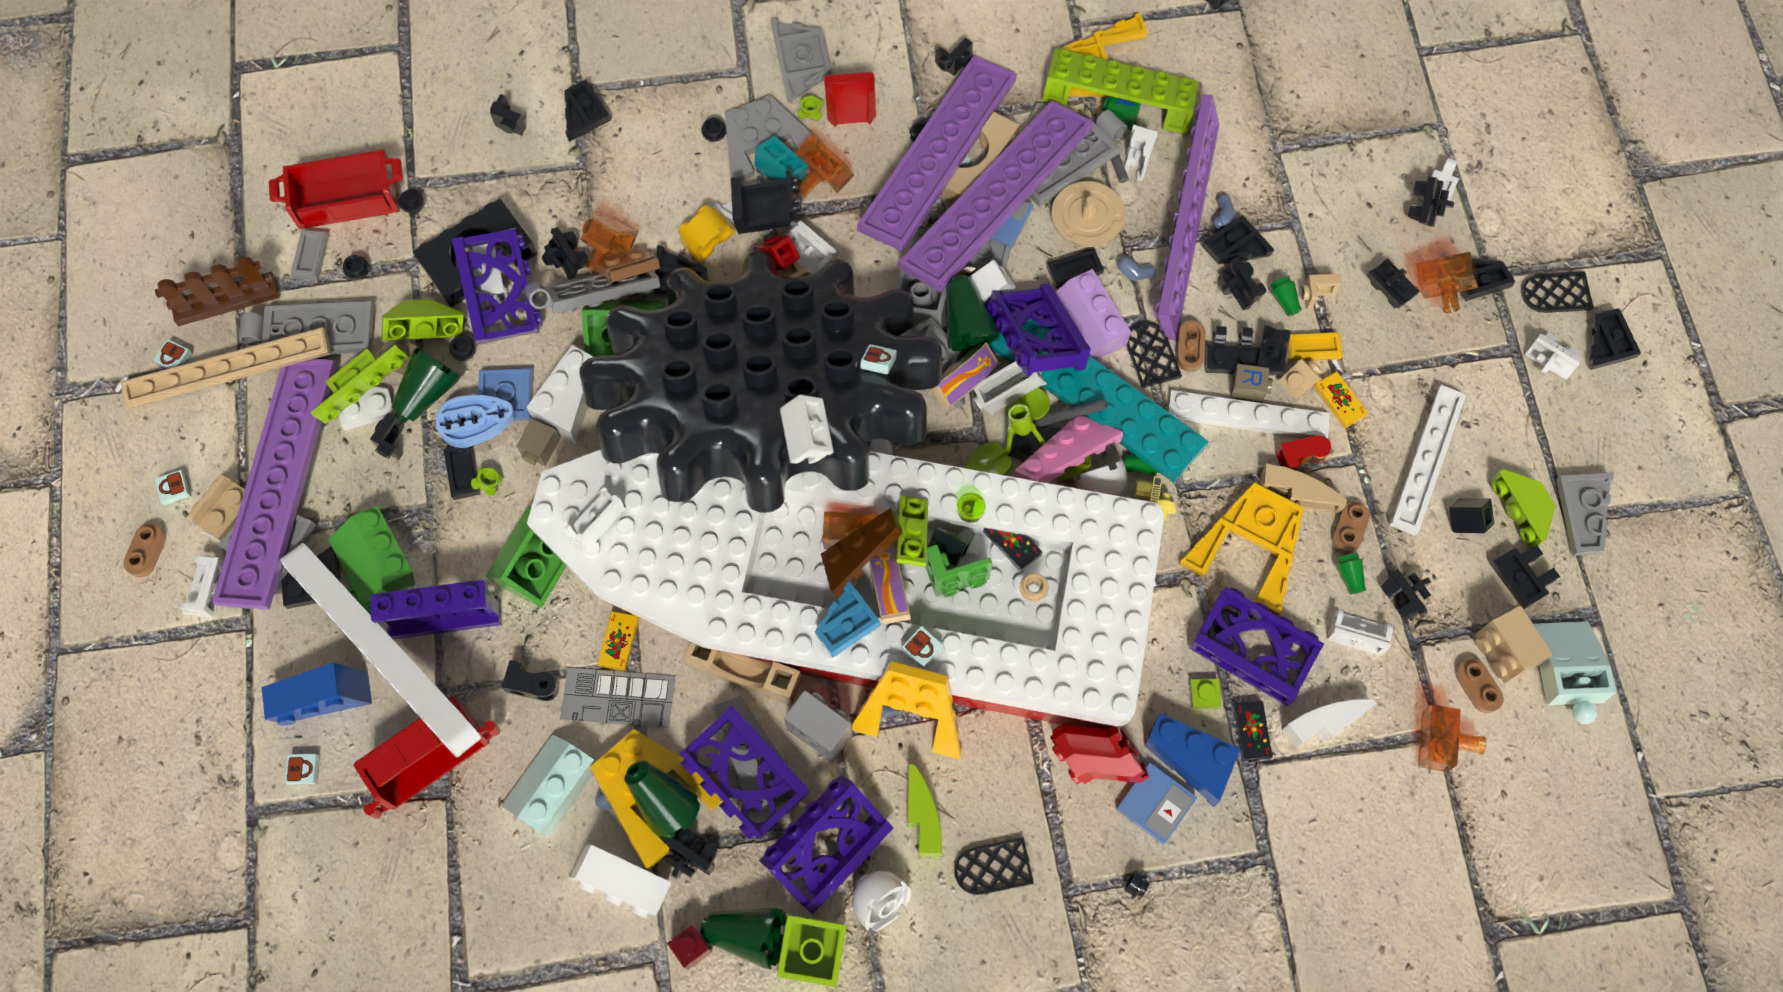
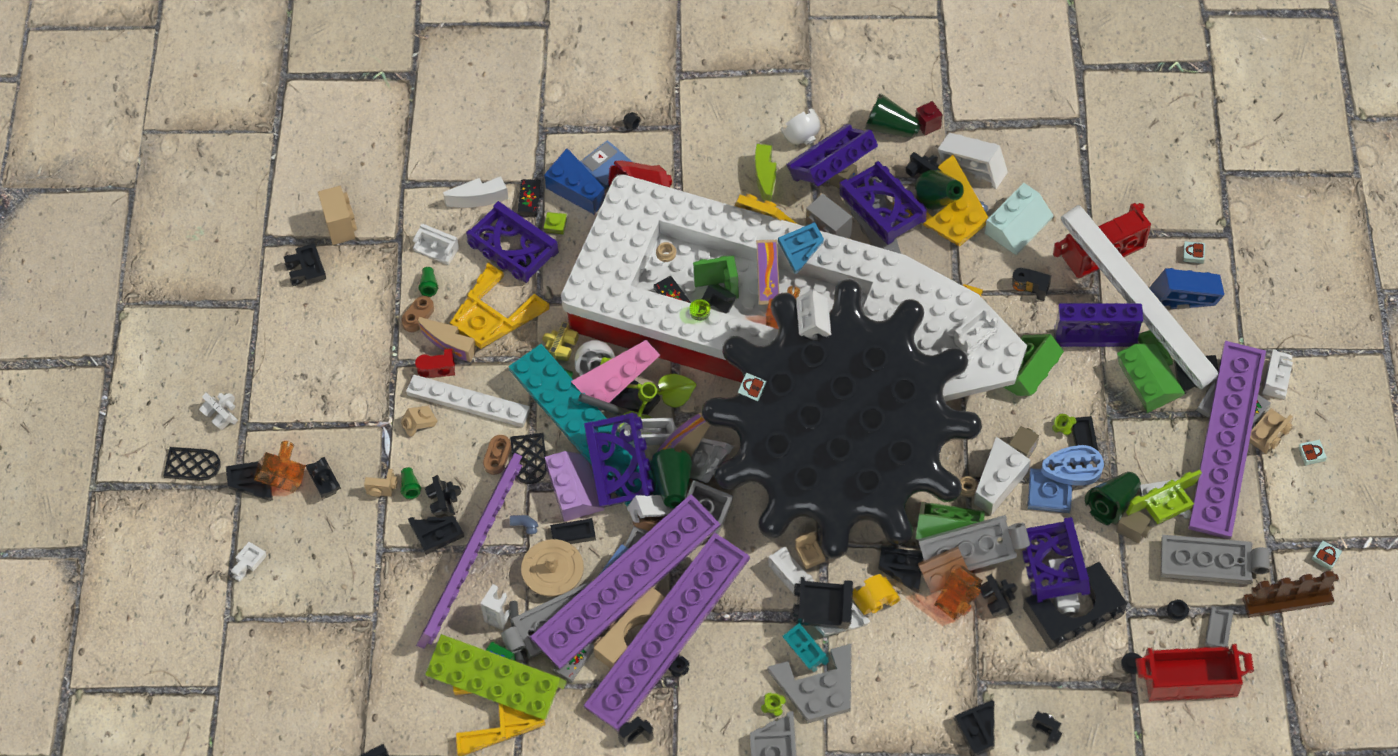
camera: 170 degrees left, 10 degrees down
tan tile [121,327,331,408] -> none
medium nougat plate [123,523,166,578] -> none
black bracket [370,413,404,460] -> none
lime slope [381,299,464,341] -> none
black plate [449,336,476,361] -> none
light grey sticker [560,668,676,728] -> none
black plate [701,117,726,142] -> none
red leg [753,235,801,270] -> none
lime brick [776,915,847,987] -> none
clear orange brick [795,134,854,198] -> none
reddish brown wing [821,508,903,598] -> none
red slope [824,72,876,128] -> none
lime slope [892,495,928,567] -> none
tile [902,626,943,669] -> none
black window [954,837,1034,895] -> none
black plate [1205,326,1260,374] -> none
sand blue arm [1213,195,1236,230] -> none
dark tan brick [1230,364,1273,403] -> none
black hips [1256,325,1291,376] -> none
yellow tile [1287,332,1343,362] -> none
yellow tile [1314,372,1368,429] -> none
black hips [1380,569,1432,621] -> none
white plate [1389,385,1466,536] -> none
black hips [1408,177,1455,227] -> none
clear orange brick [1418,704,1487,772] -> none
black panel [1449,498,1494,533] -> none
medium nougat plate [1456,659,1504,713] -> none
lime slope [1490,469,1556,548] -> none
light aqua slope [1533,621,1617,724] -> none
light grey wing [1556,472,1614,556] -> none
black wing [1589,308,1641,370] -> none

